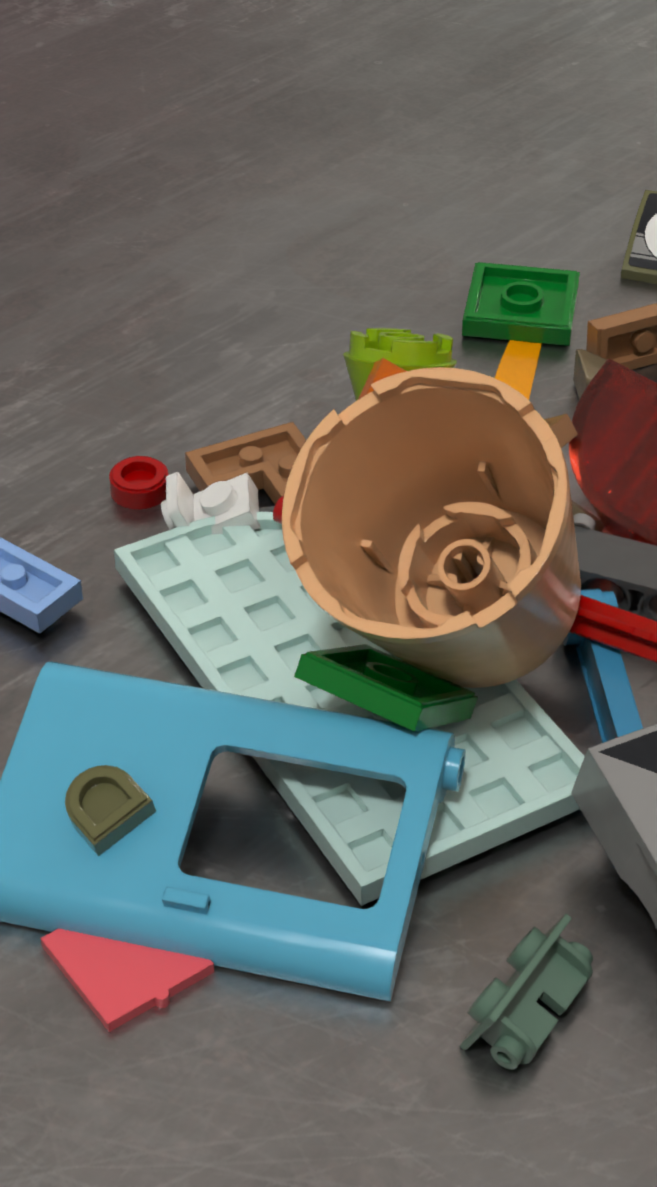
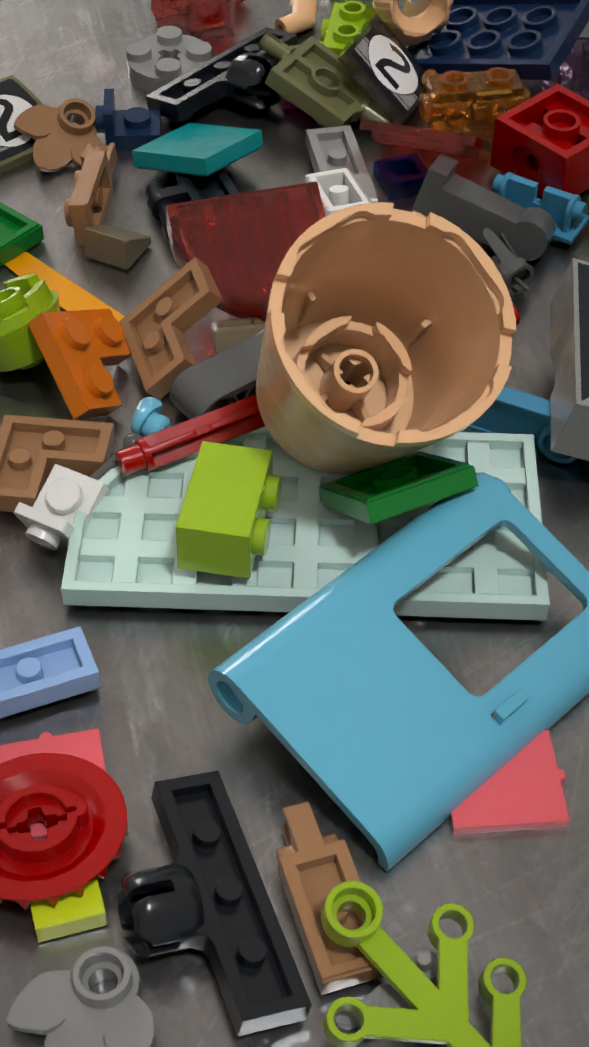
camera: 60 degrees left, 5 degrees up
olive tile [65,765,156,856] -> none
none -> lime brick [175,441,282,579]

